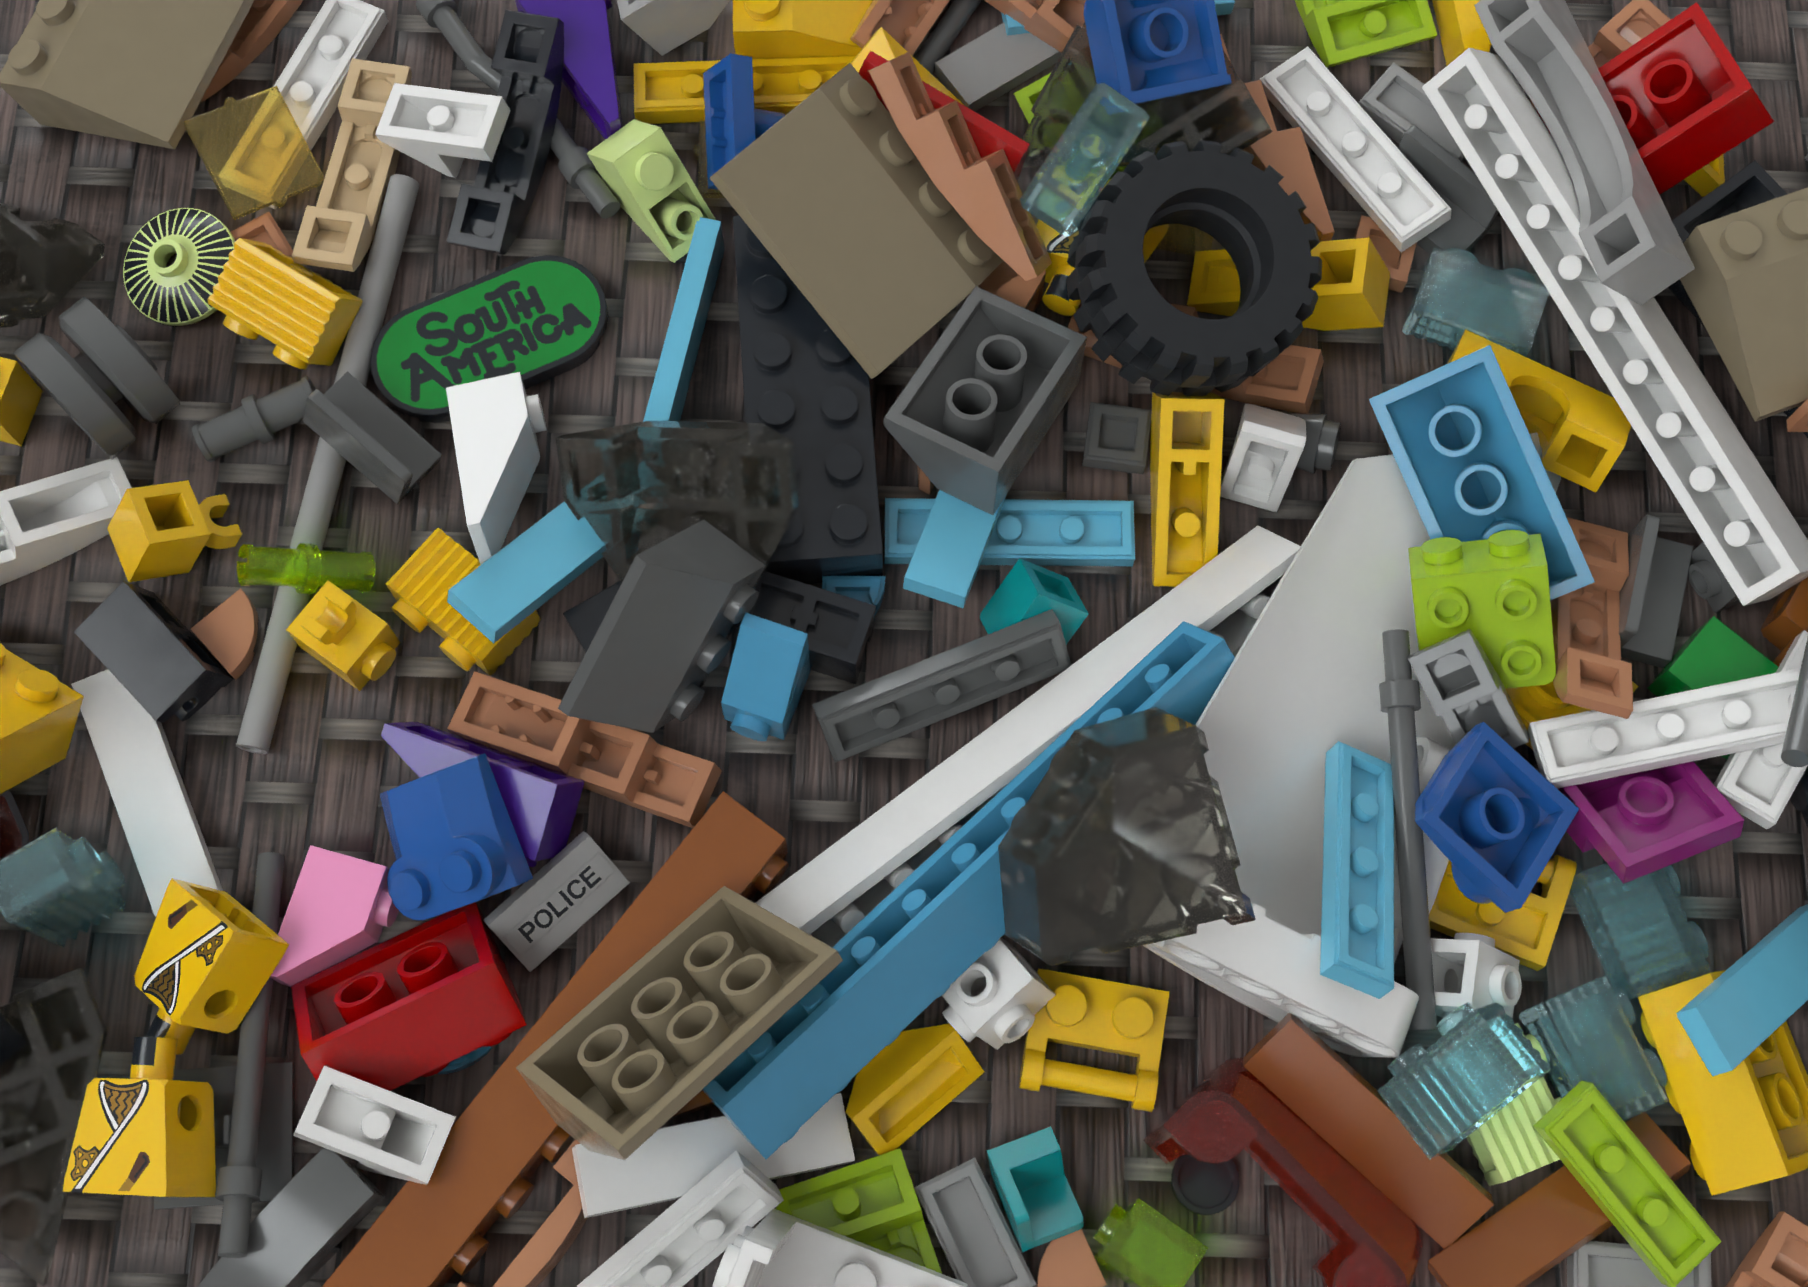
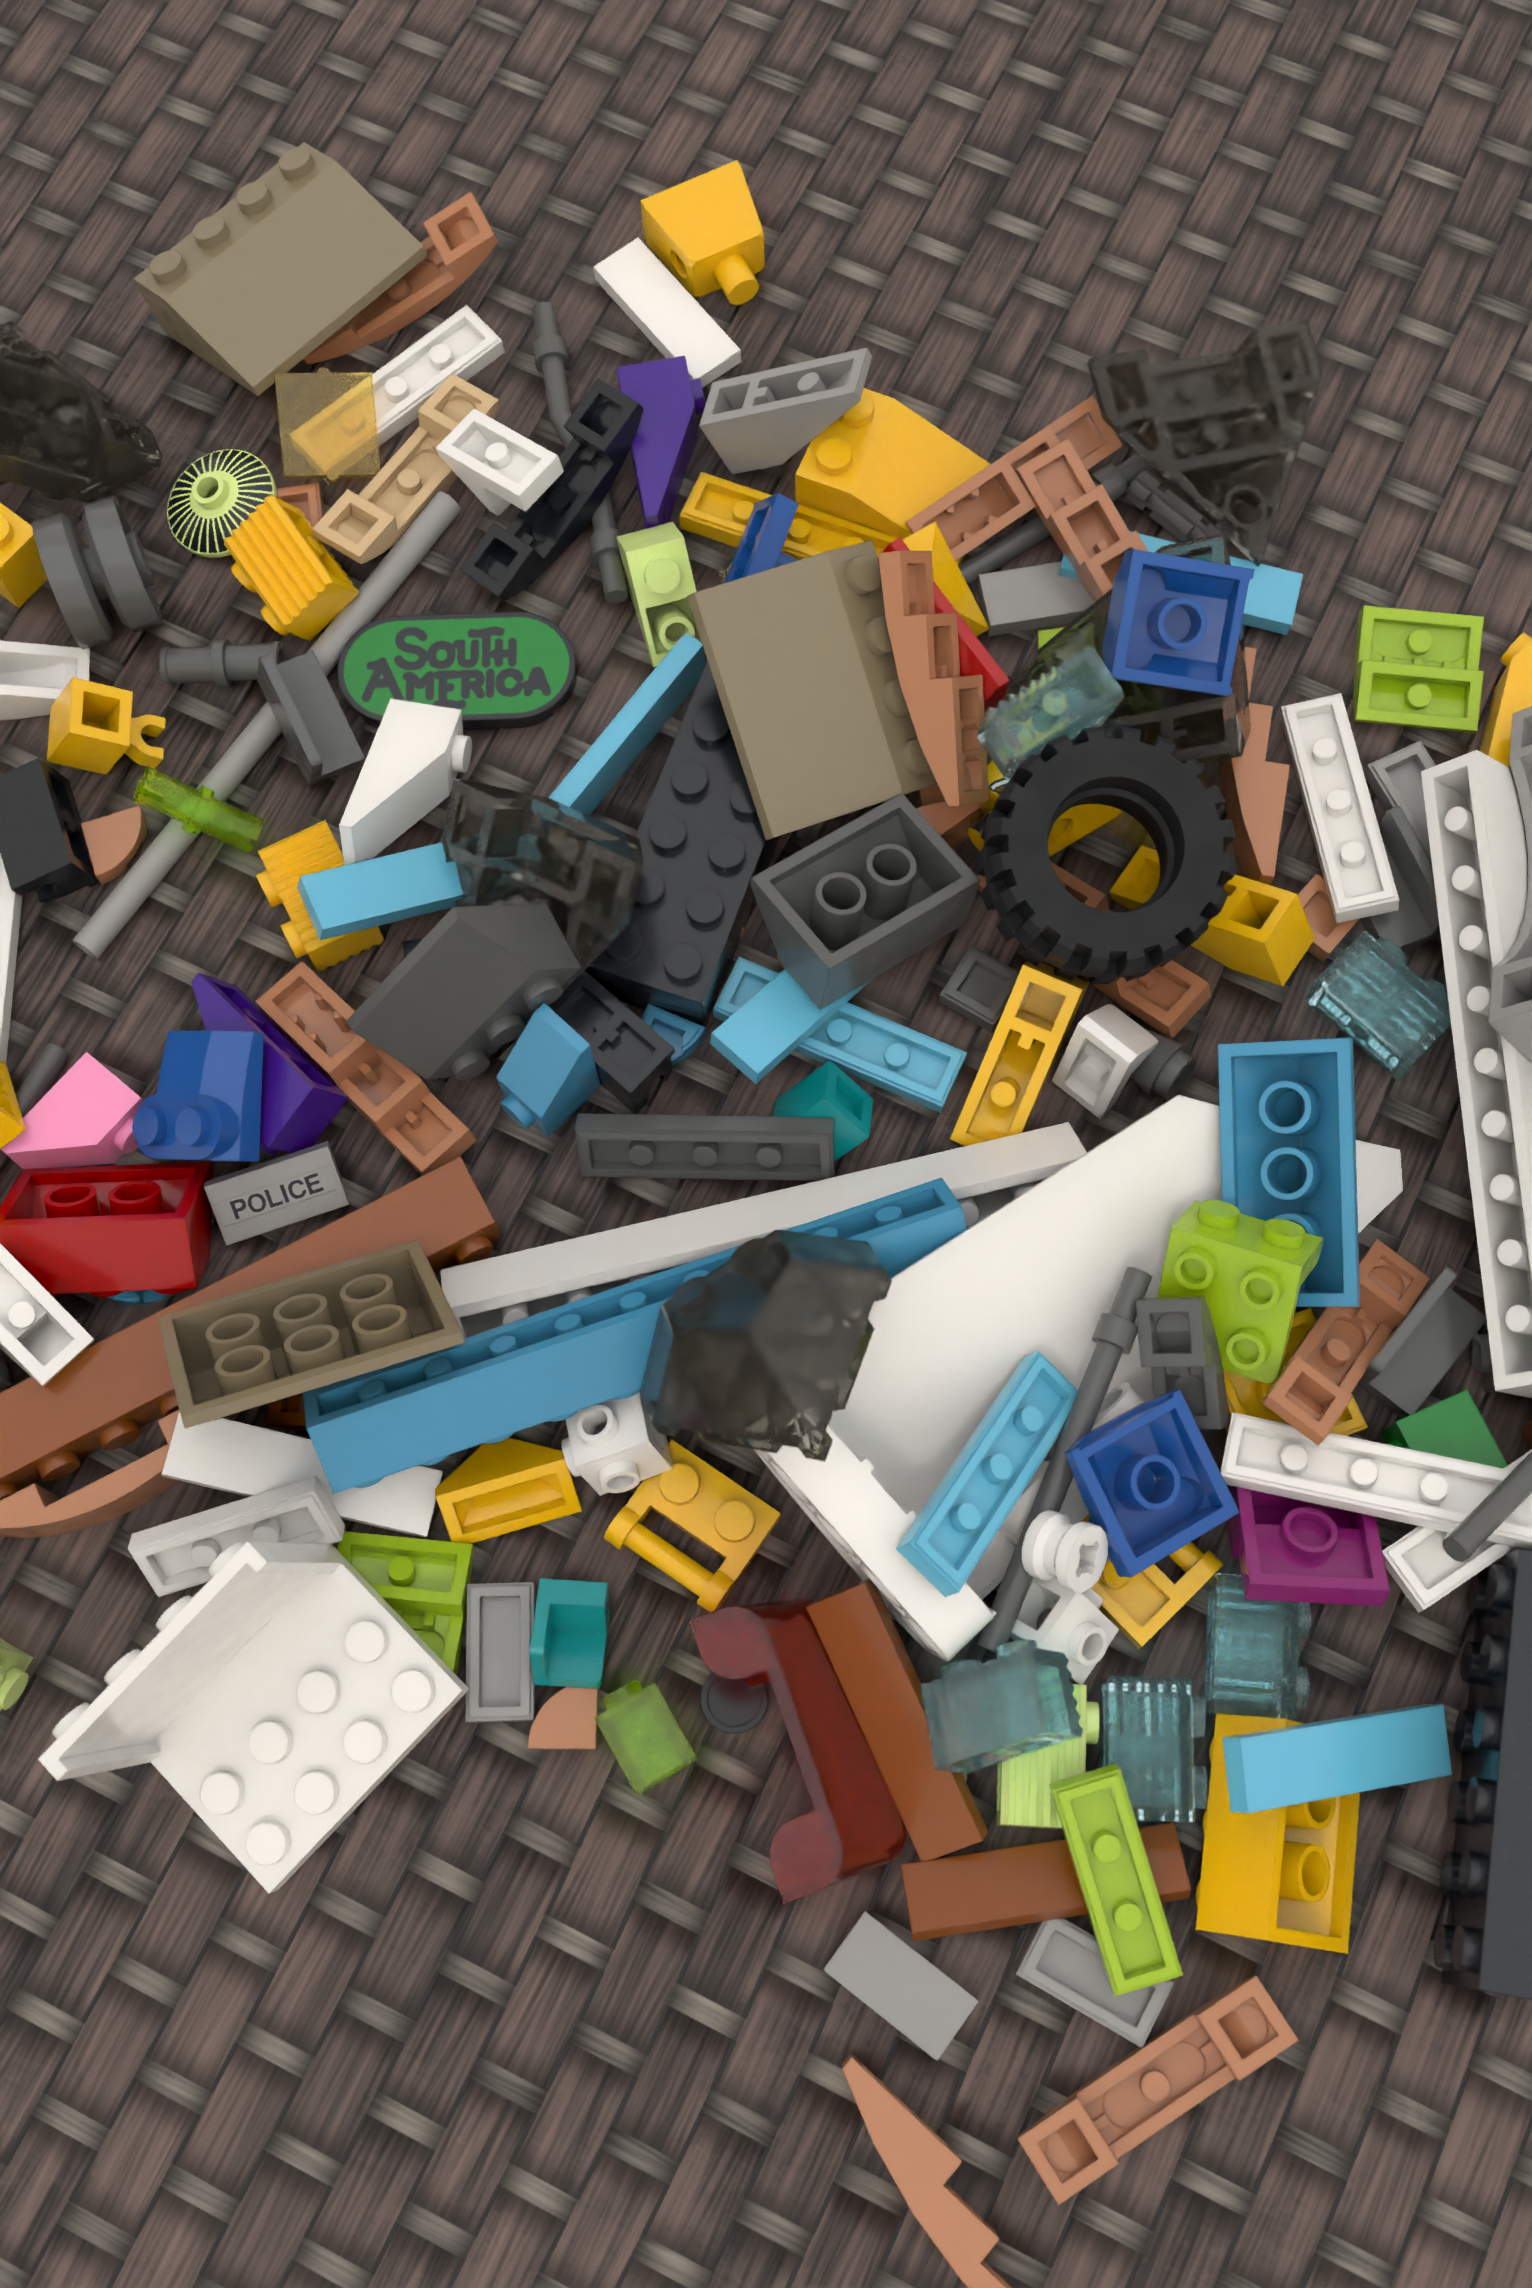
camera: 30 degrees right, 0 degrees up
yellow brick [286,580,401,691] -> none
yellow arch [1447,329,1631,493] -> none
none -> white wheel [1022,1510,1108,1593]

